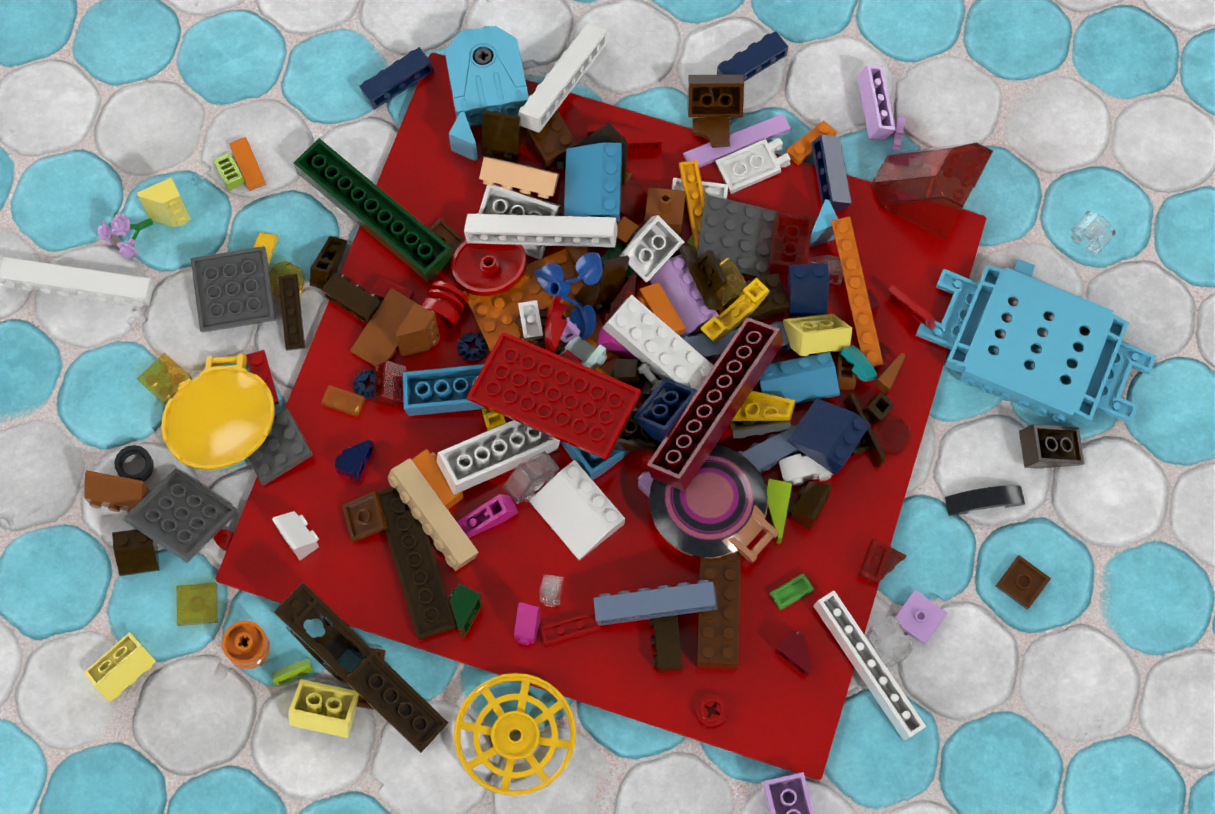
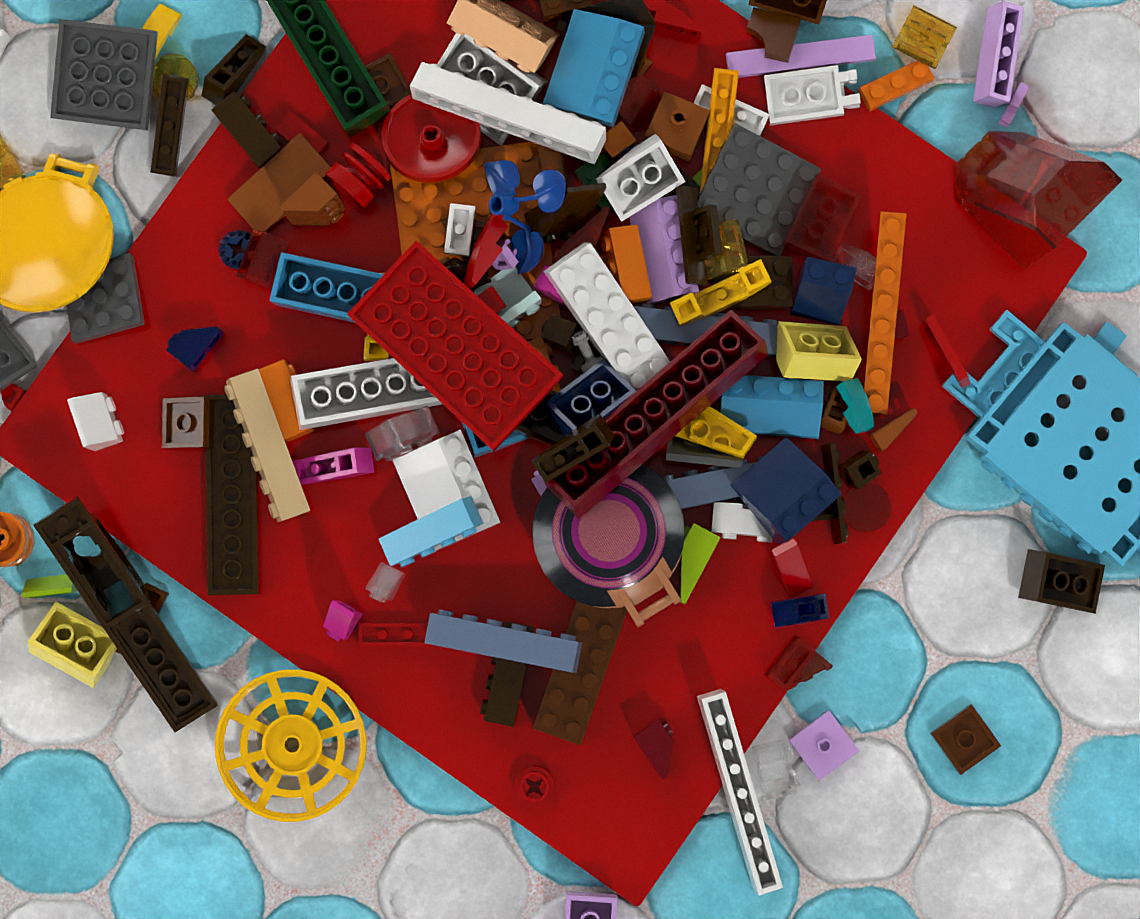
camera: 20 degrees right, 15 degrees up
red plate [246,350,279,405] -> none
clear yellow plate [322,385,365,416] -> none
dark green slope [449,583,483,638] -> none
dark blue gear [457,331,488,361] -> none
bright green tile [770,573,814,611] -> none
dark brown slope [789,481,832,530] -> none
medium azure slope [809,199,838,247] -> none
brick [811,134,851,211] -> none
black slope [945,485,1025,516] -> none
none -> medium azure brick [379,496,484,567]
none -> dark brown slope [531,414,614,483]
none -> red tile [771,538,813,598]
none -> clear blue slope [771,594,829,627]
none -> clear yellow slope [892,5,957,69]

